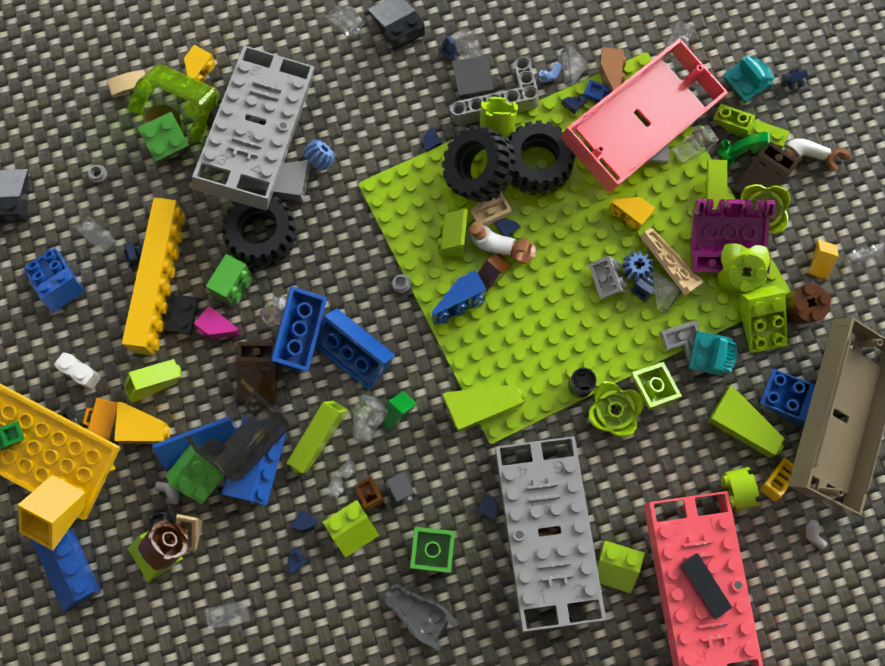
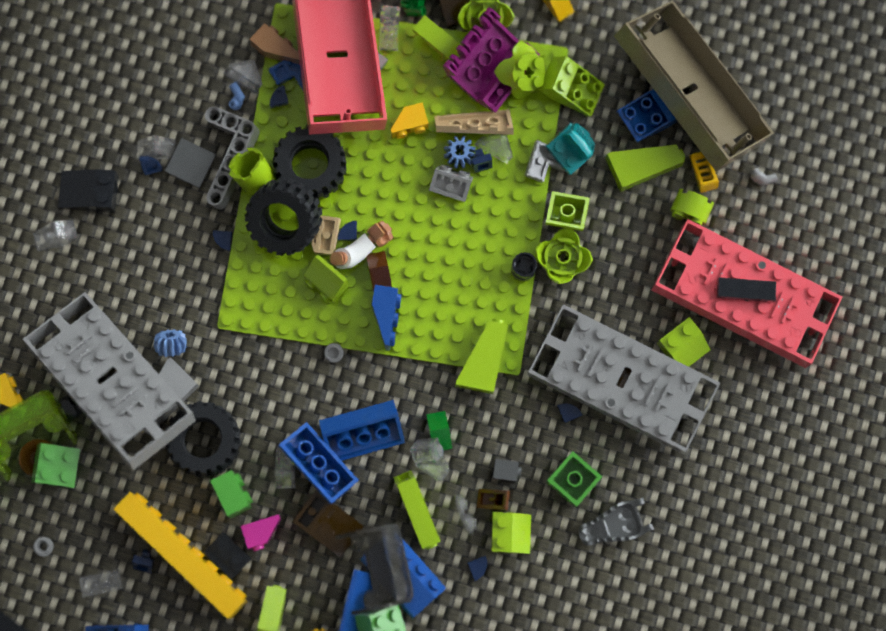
camera: 60 degrees left, 5 degrees up
dark blue tile [288,546,308,575] -> none
reddish brown brick [786,283,831,325] -> none

